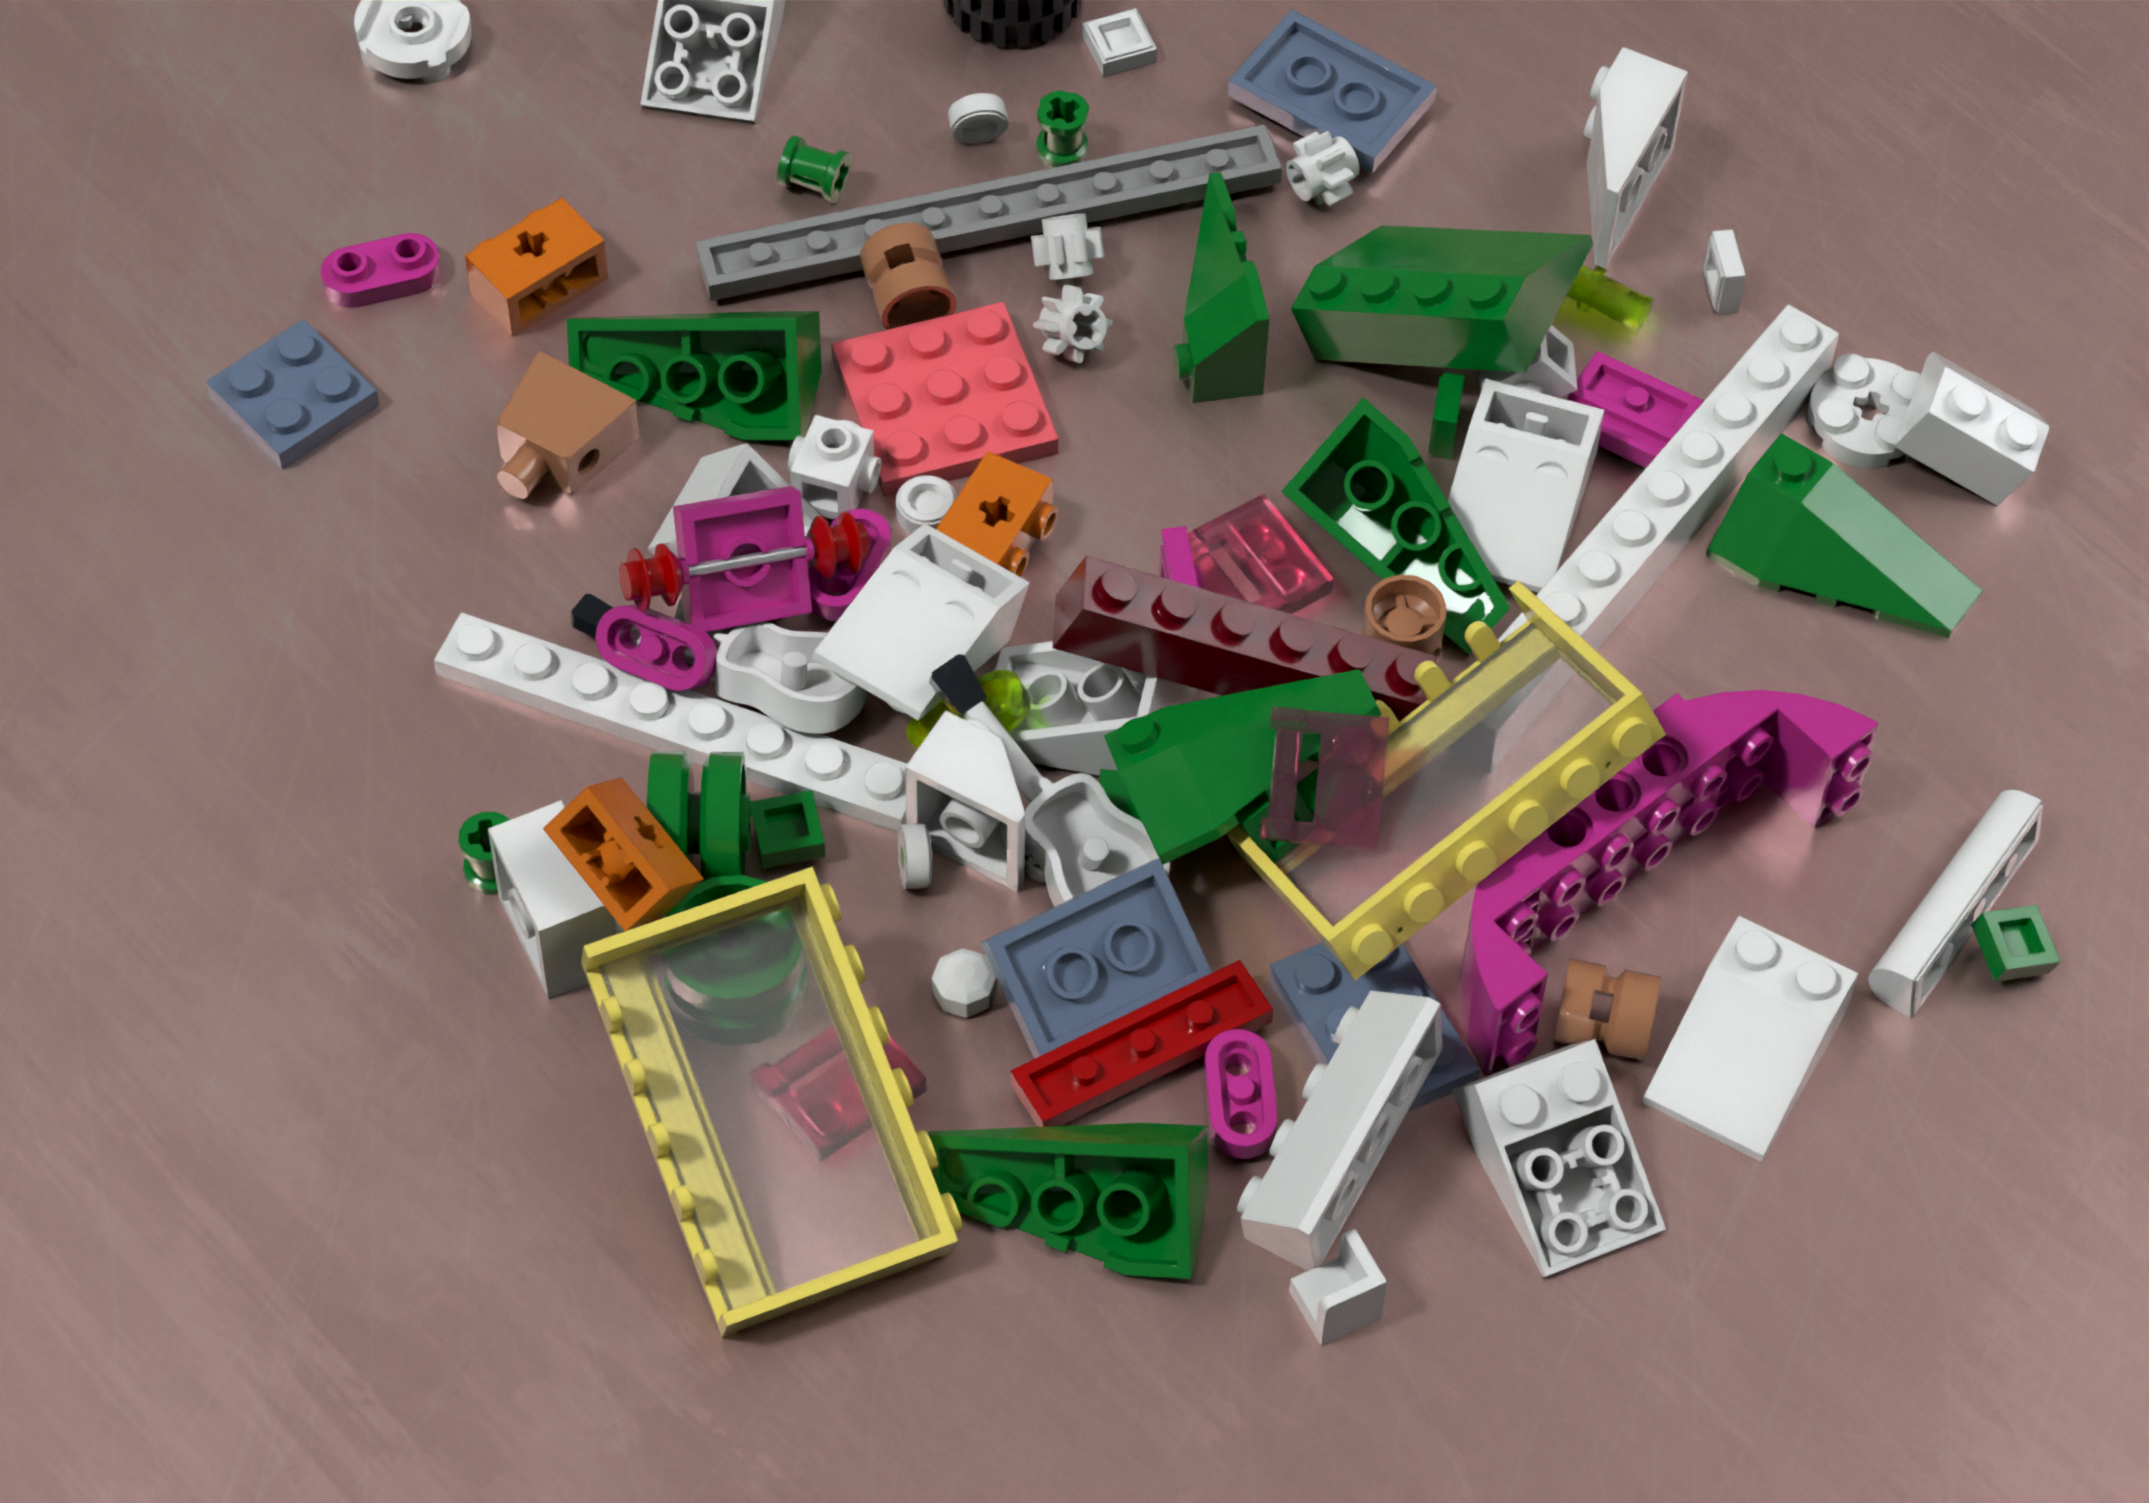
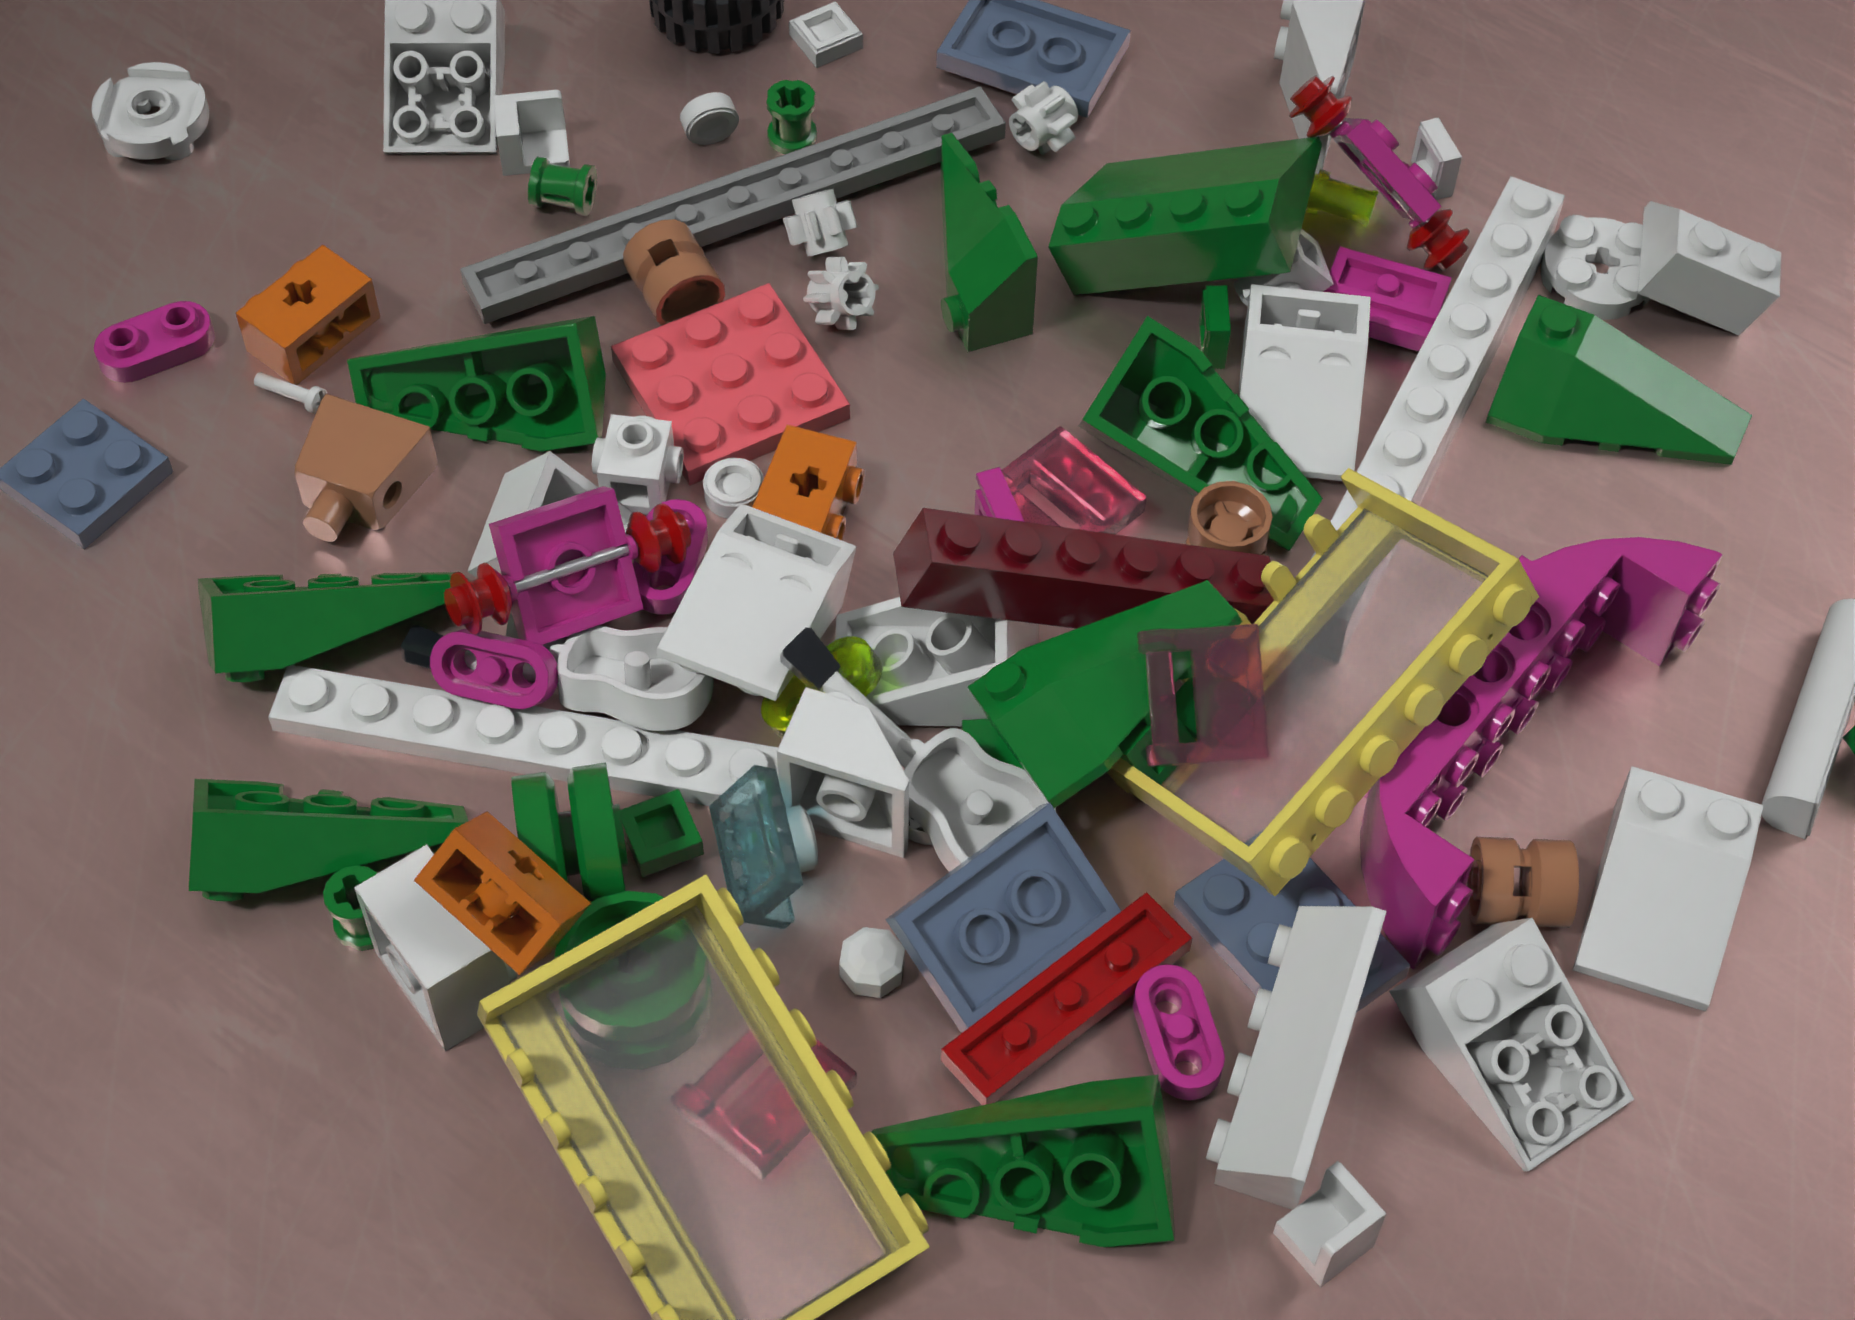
camera: 10 degrees left, 0 degrees up
none -> green wedge [188,779,468,901]
none -> green wedge [198,572,470,682]
none -> white piece [254,372,327,414]
none -> white panel [493,90,570,176]
none -> clear light blue bracket [709,765,803,929]
none -> plate [1289,75,1470,270]

